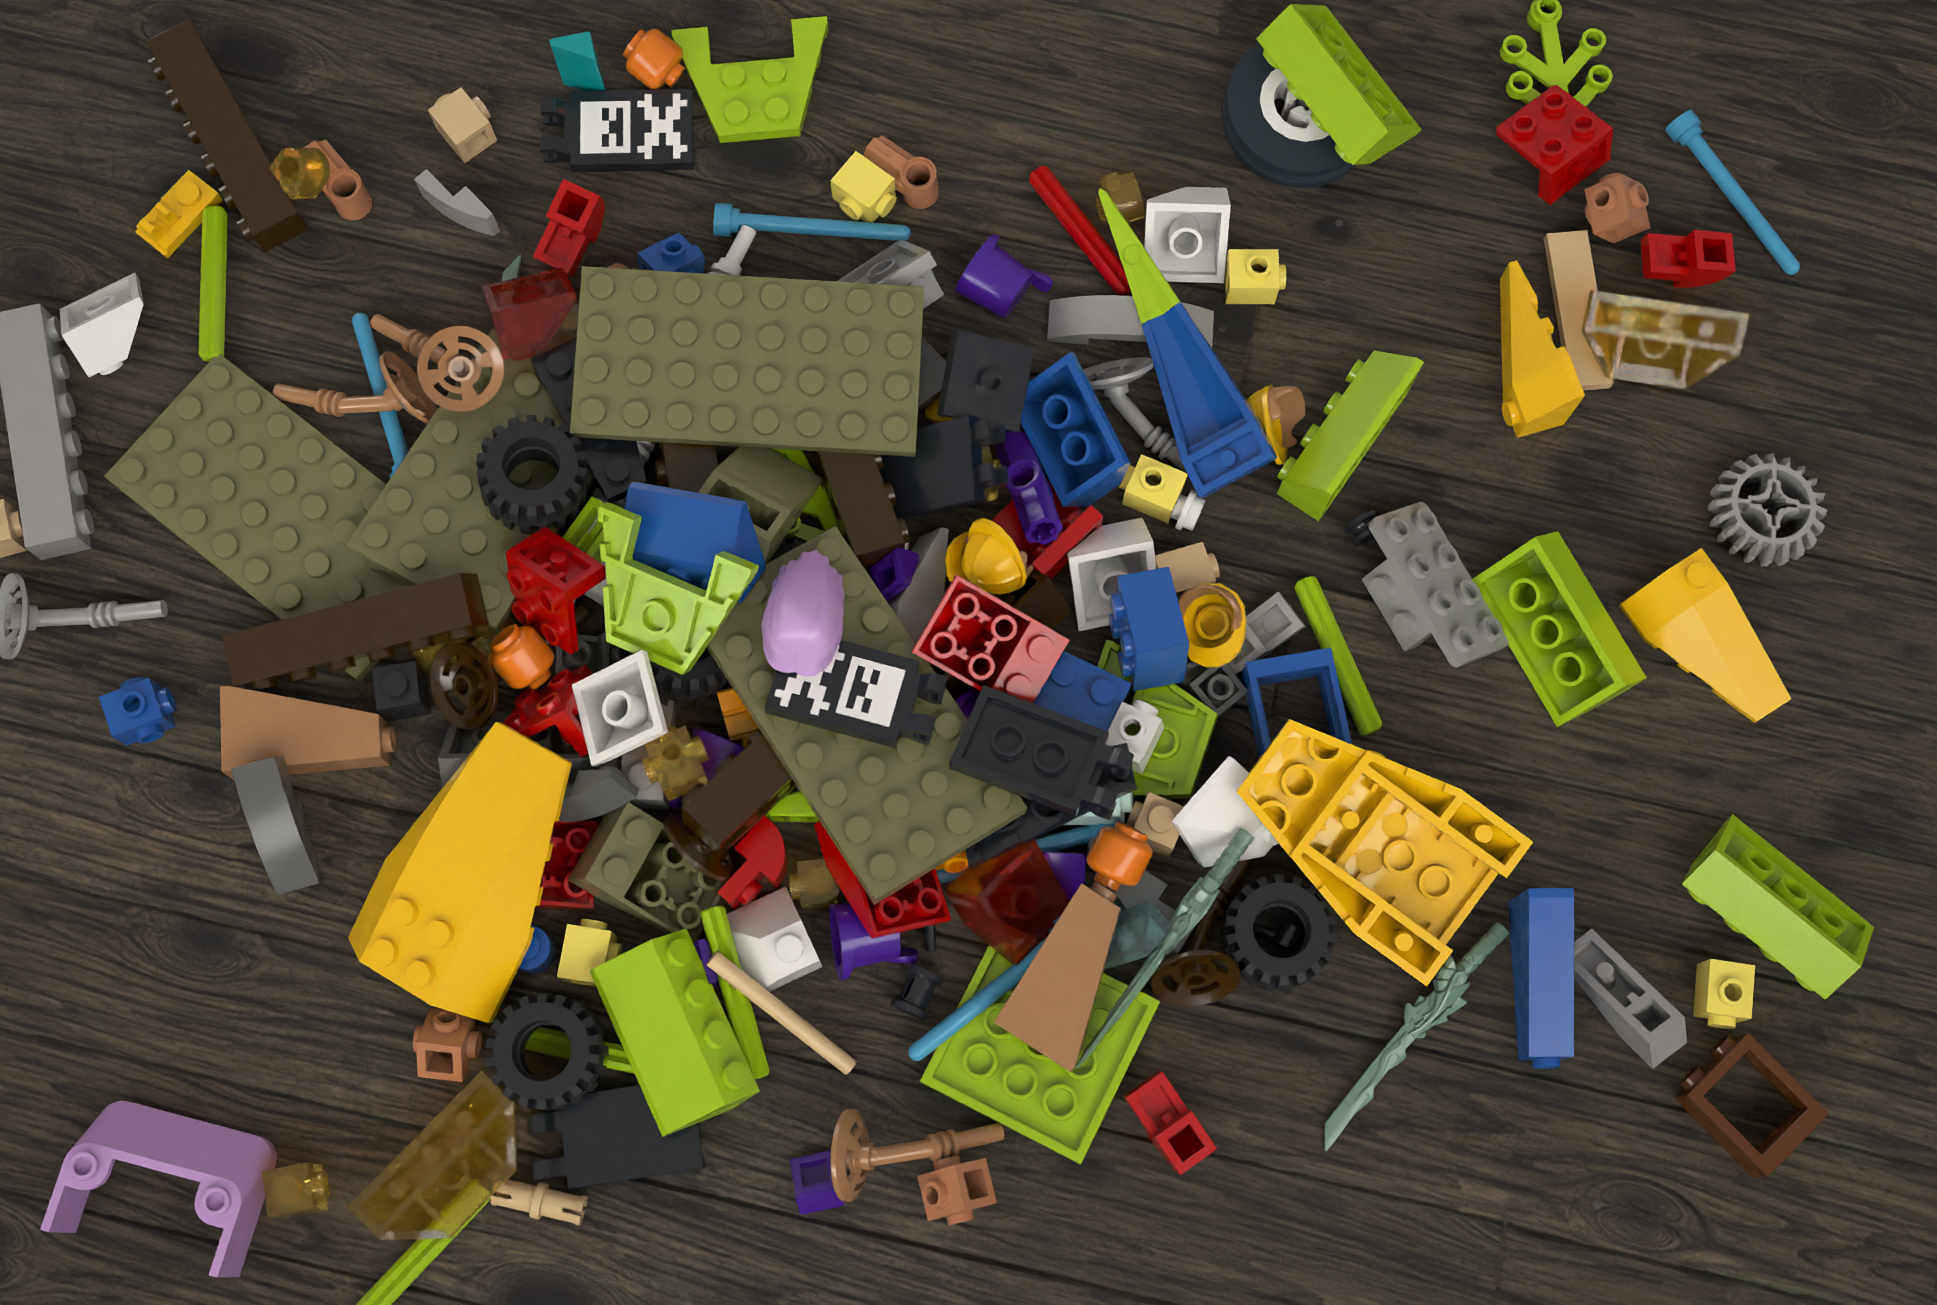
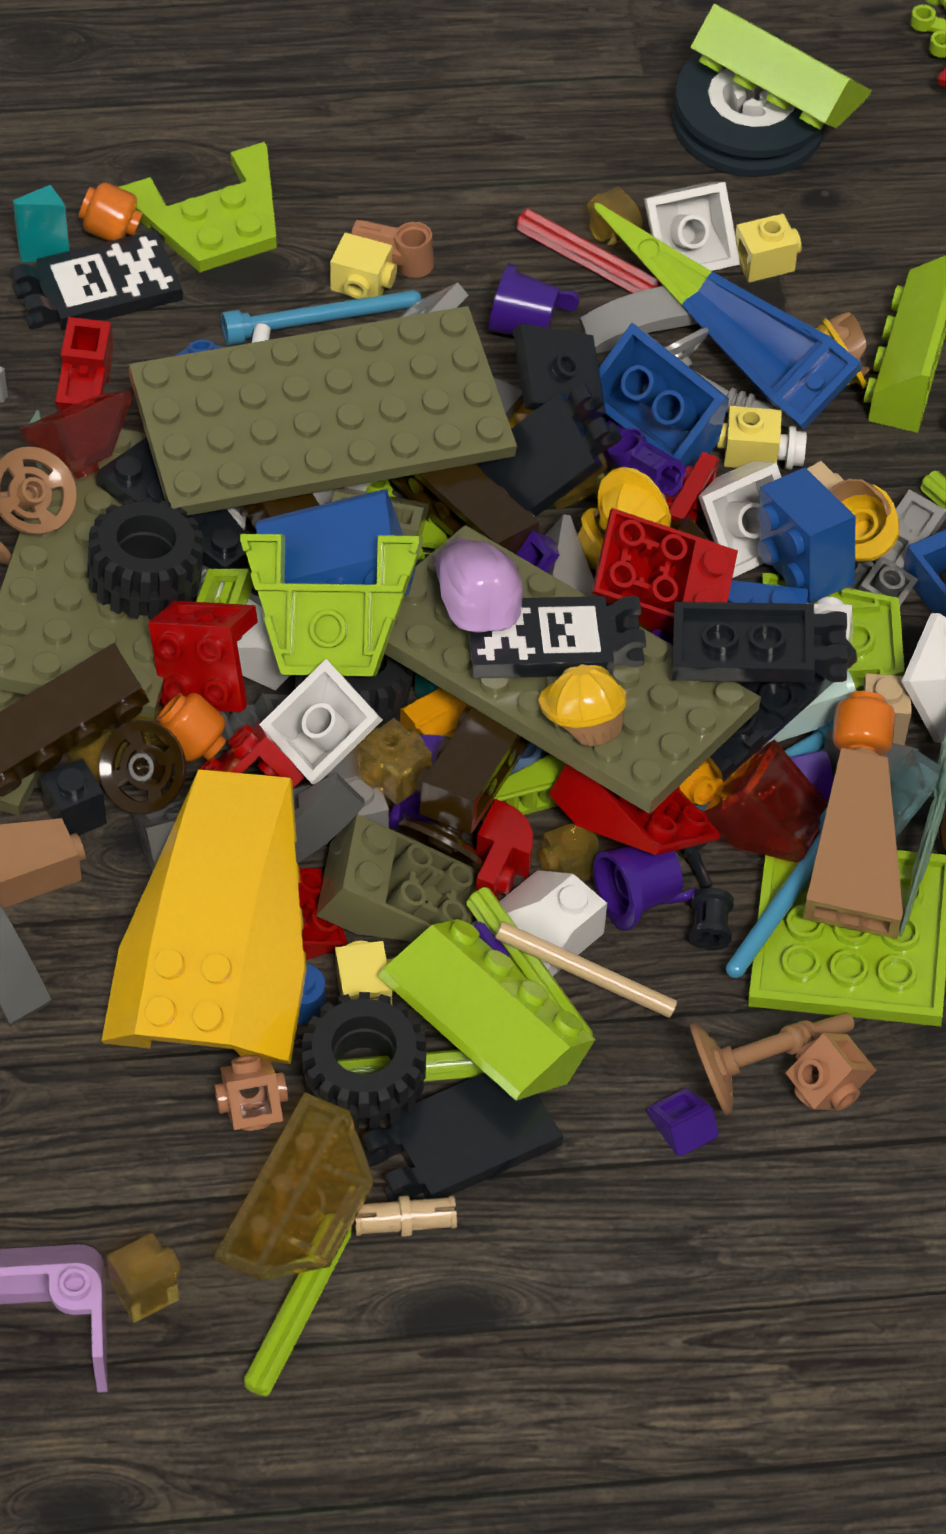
camera: 20 degrees left, 20 degrees down
none -> yellow piece [538,664,627,746]

